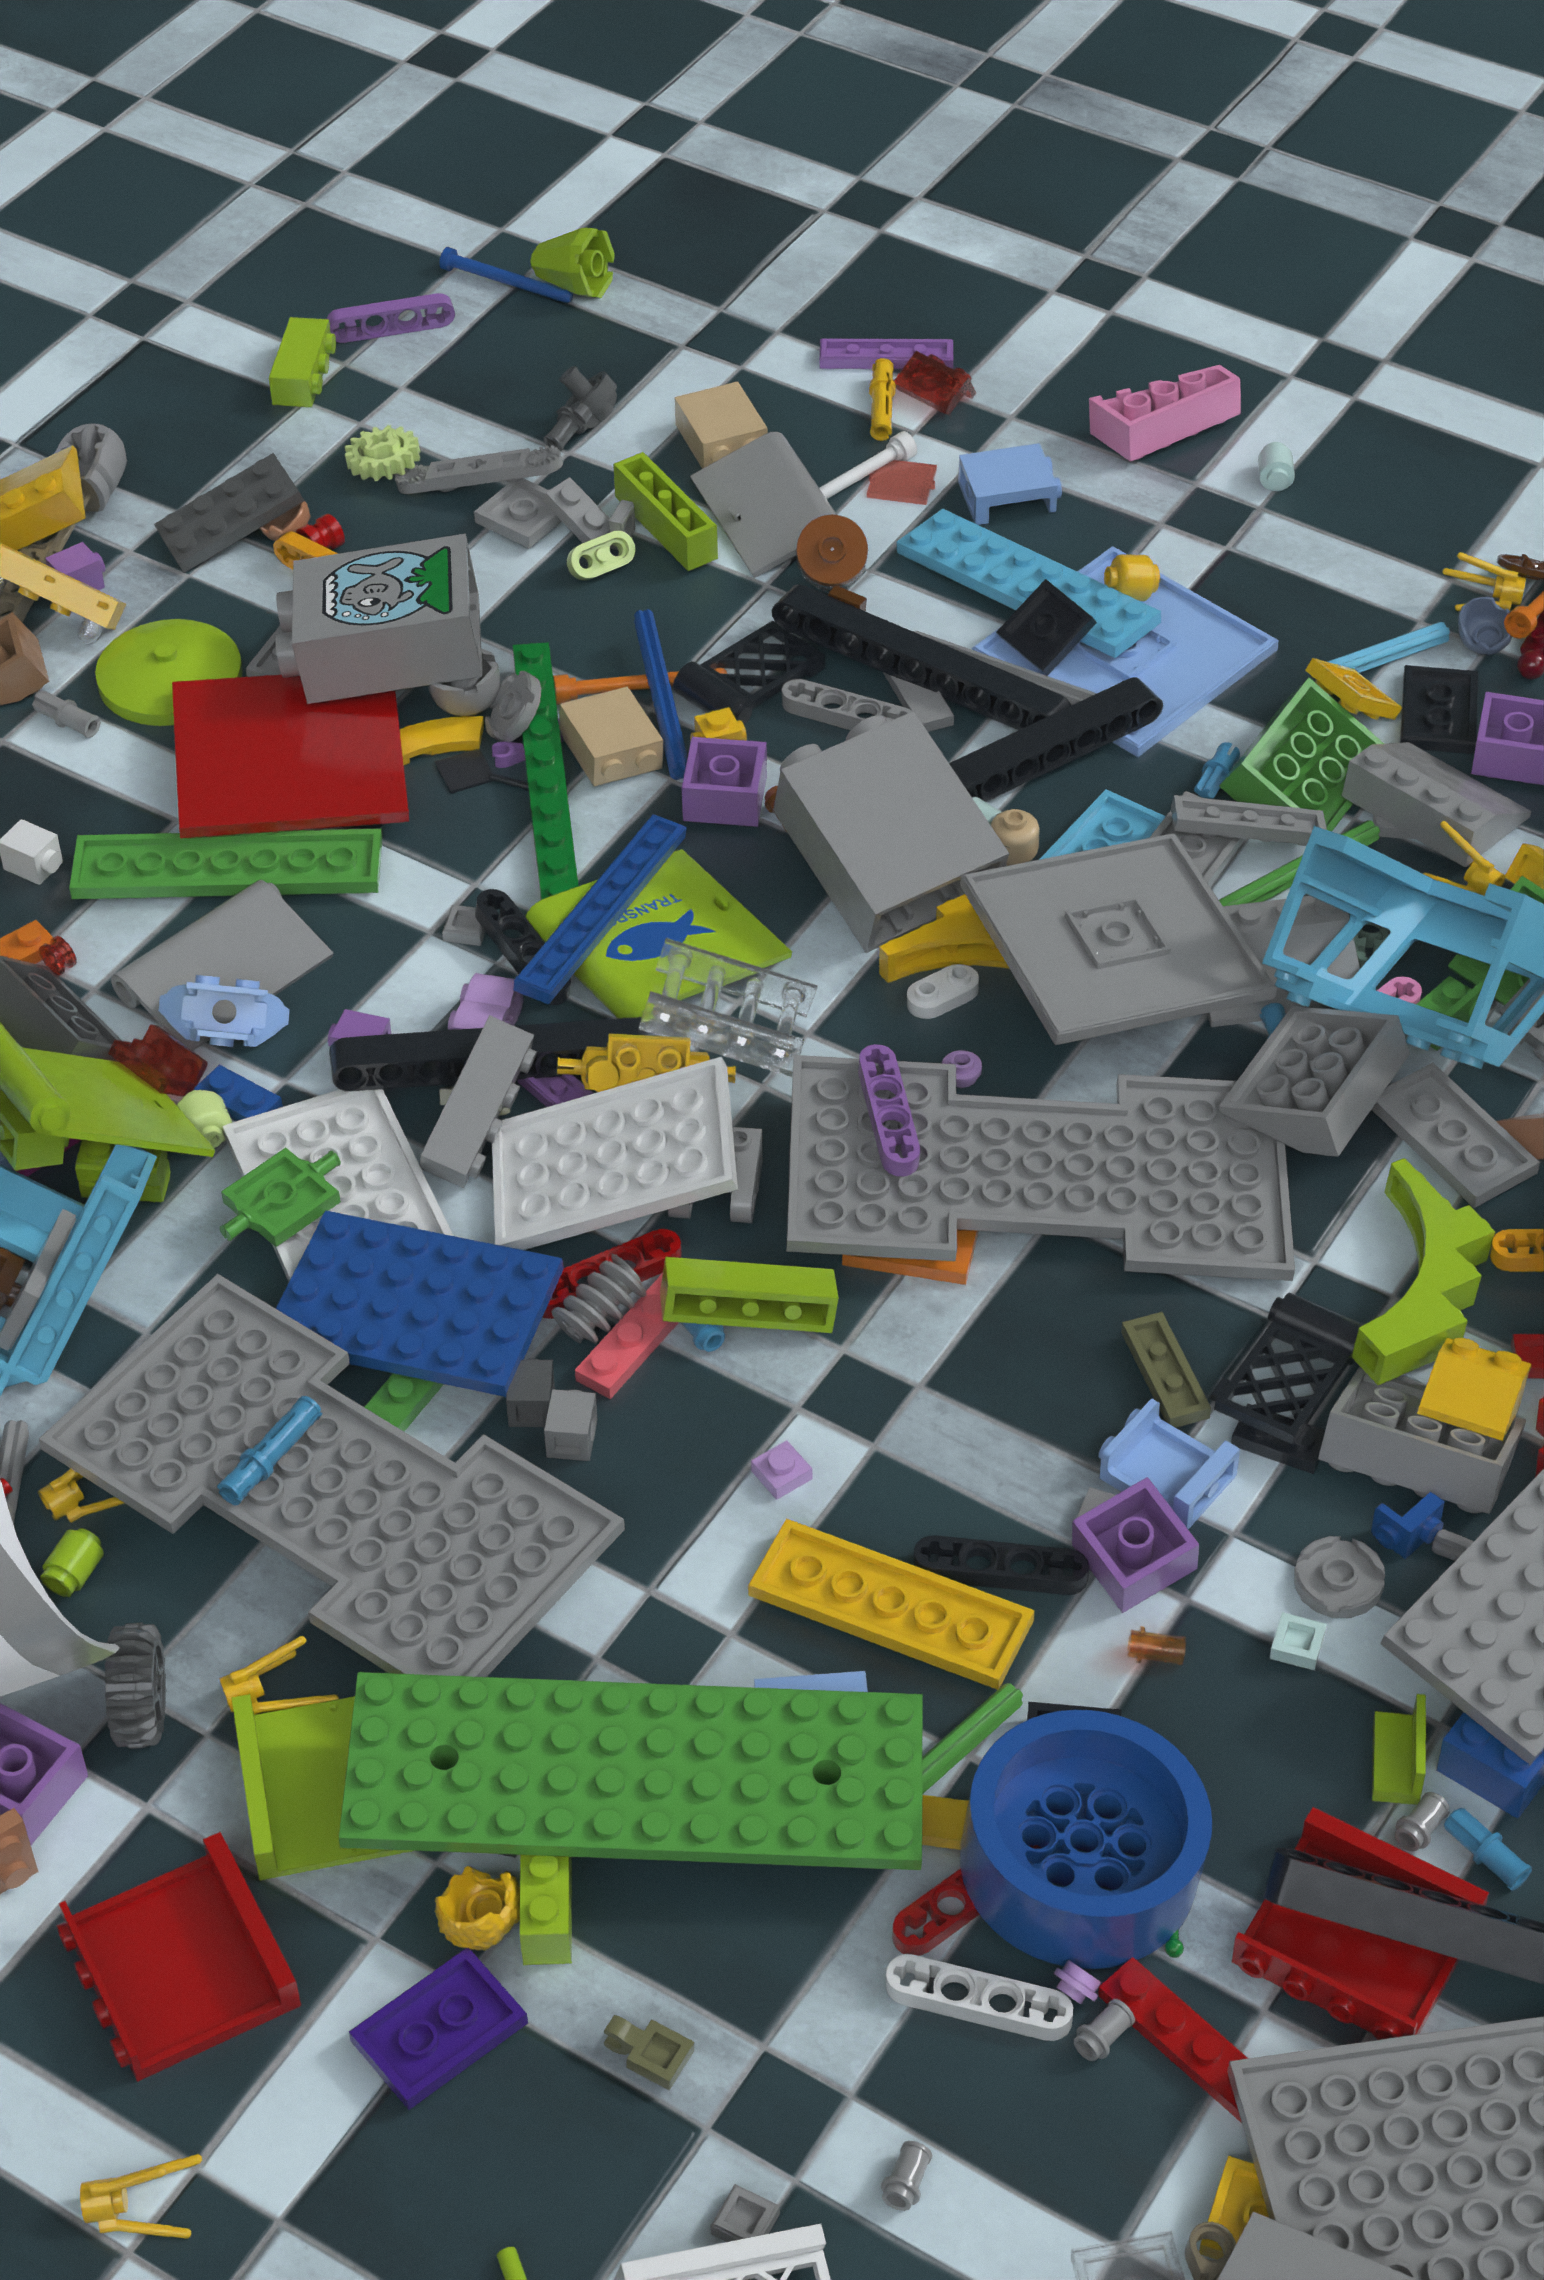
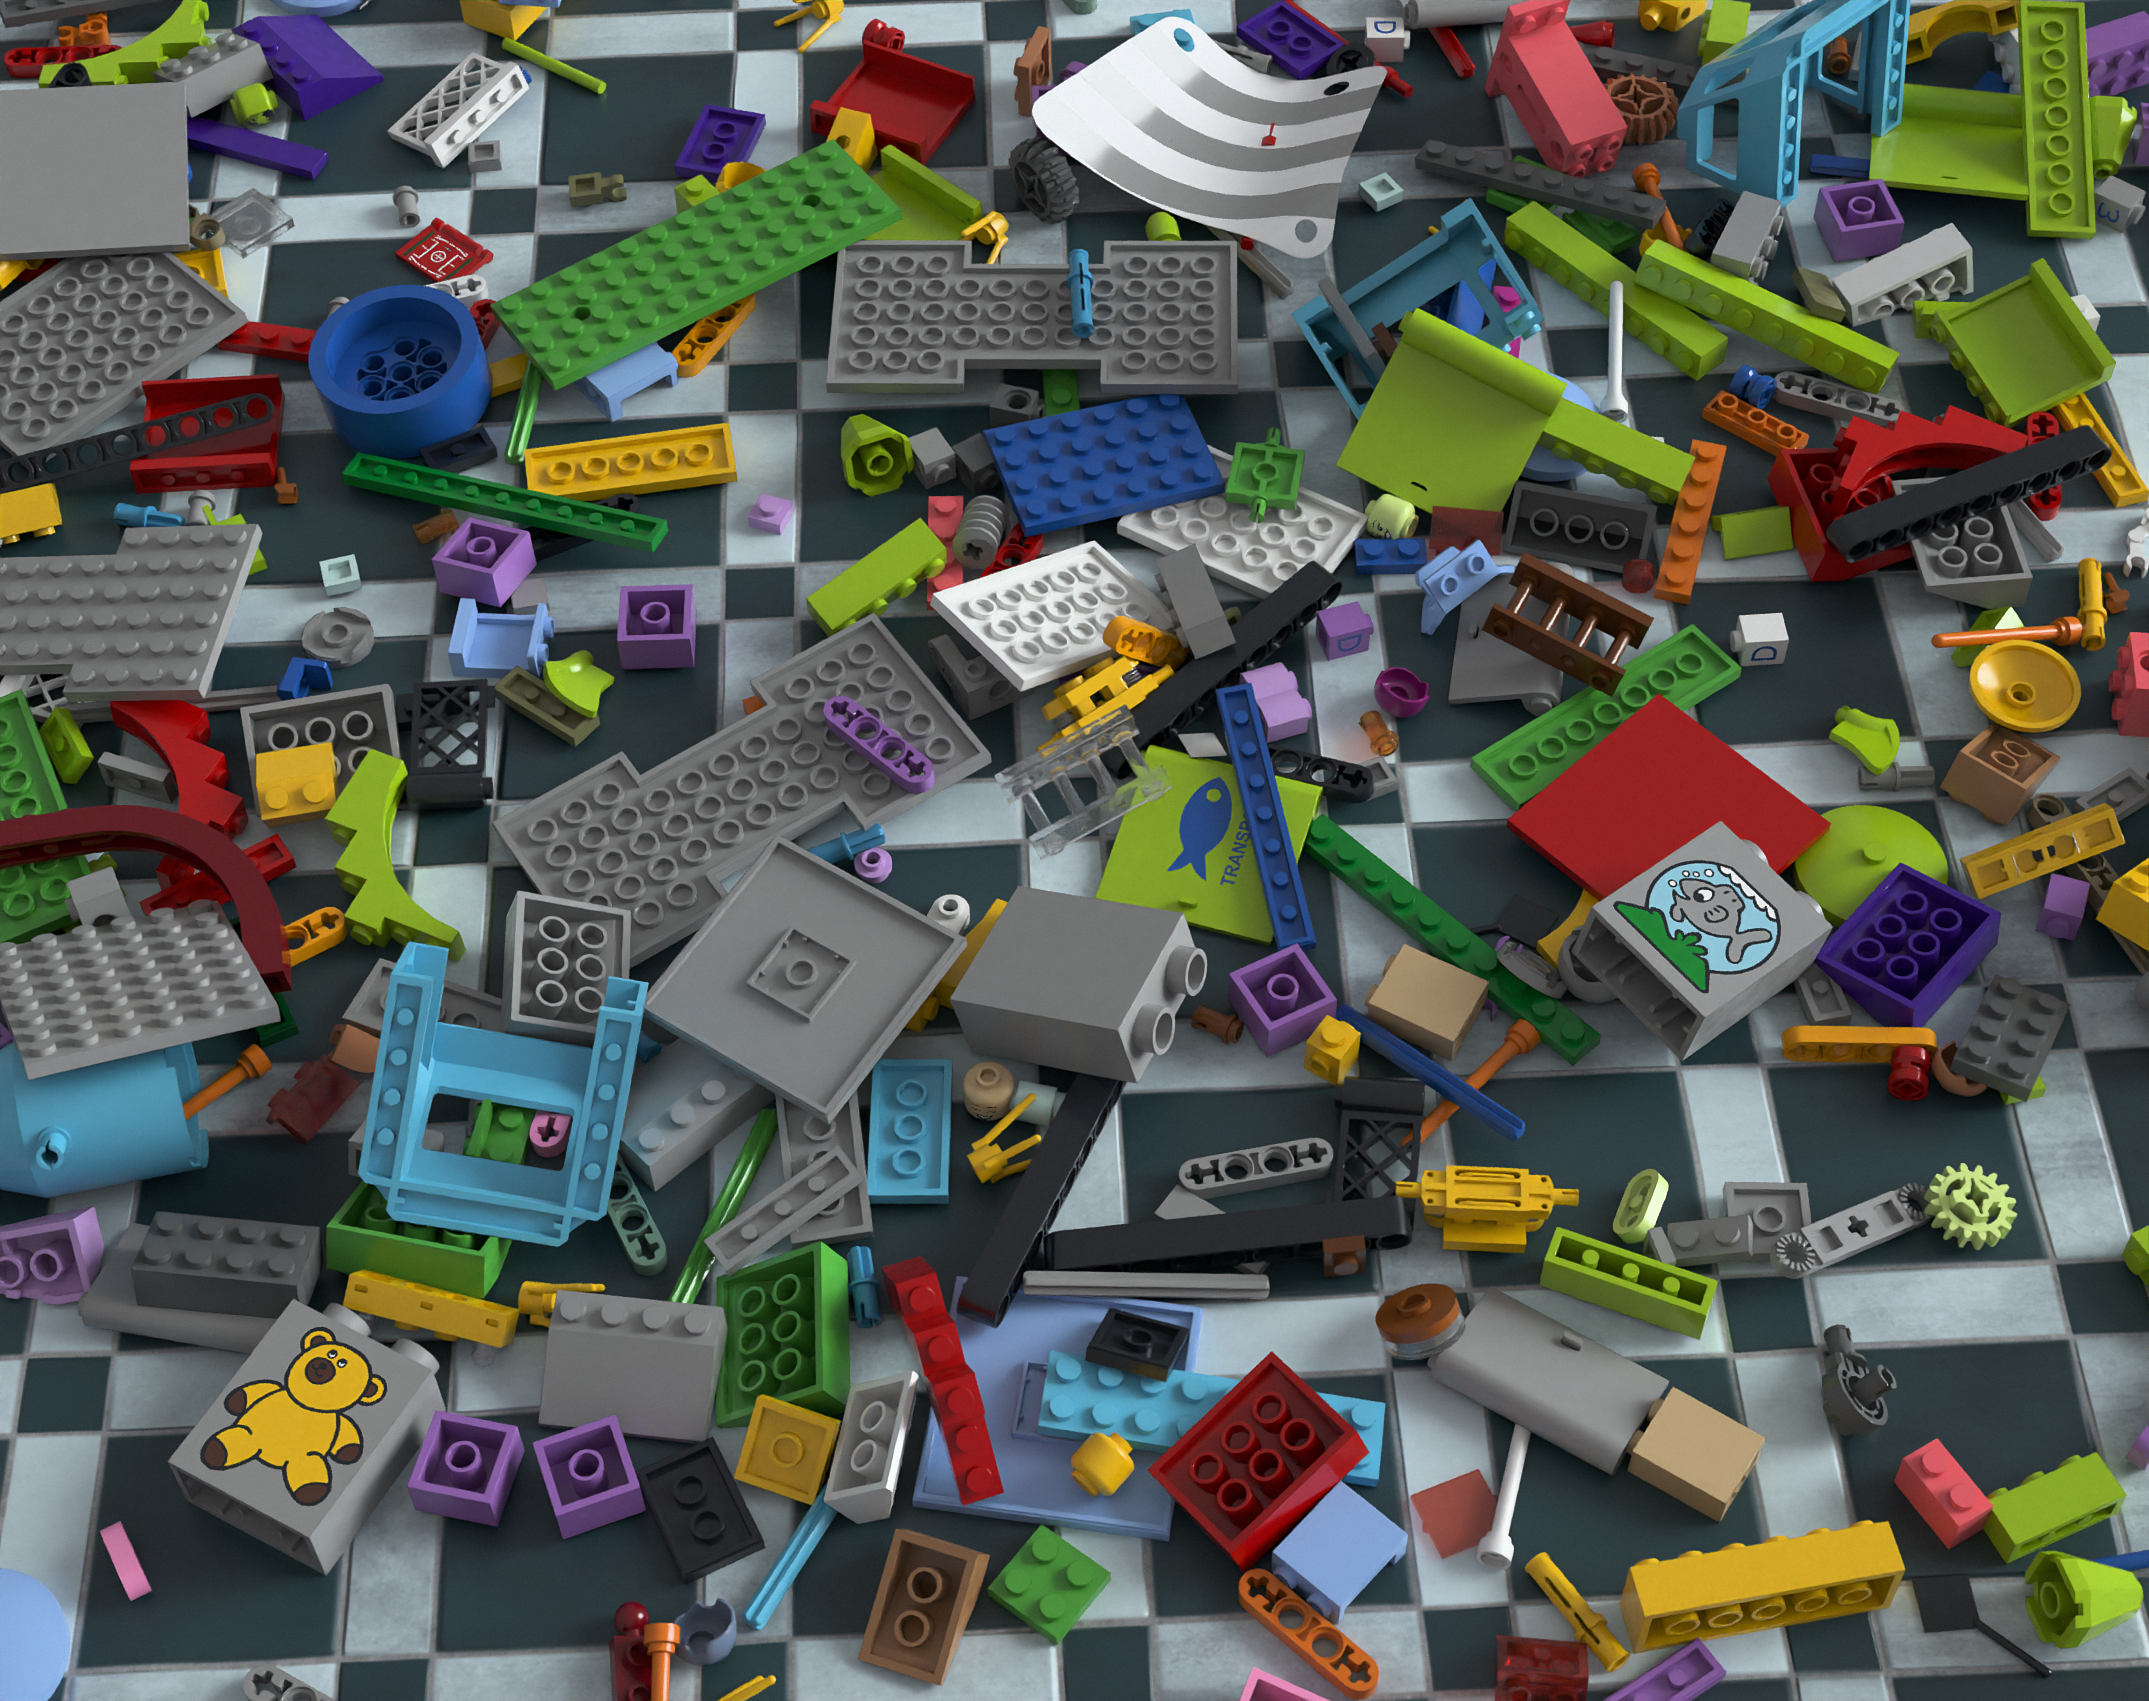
camera: 145 degrees right, 5 degrees up
none -> dark orange hand [275,467,298,504]
none -> green plate [342,452,669,553]
none -> red piece [395,218,494,283]
none -> lime arm [543,650,614,718]
none -> medium lavender brick [617,584,697,669]
none -> dark azure axle [810,823,886,864]
none -> white slope [823,1371,918,1524]
none -> yellow torso [826,107,878,173]
none -> lime cone [841,414,914,497]
none -> medium nougat slope [858,1529,990,1686]
none -> red wheel [862,19,905,52]
none -> red arch [881,1256,1004,1506]
none -> yellow plant [966,1093,1041,1184]
none -> bright green plate [988,1524,1111,1645]
none -> dark grey brick [989,383,1043,429]
none -> light orange beam [1102,616,1189,670]
none -> red slope [1147,1351,1369,1573]
none -> white sticker [1178,733,1227,757]
none -> orange beam [1238,1568,1379,1700]
none -> clear orange pin [1359,710,1398,757]
none -> magenta hair [1374,667,1430,718]
none -> yellow piece [1395,1165,1579,1253]
none -> reddish brown fence [1482,552,1654,697]
none -> yellow brick [1619,1520,1906,1654]
none -> dark purple slope [1814,862,2001,1028]
none -> lime arm [1829,706,1900,775]
none -> coral brick [1894,1438,1993,1550]
none -> black piece [1912,1574,2052,1677]
none -> lime brick [1983,1452,2126,1564]

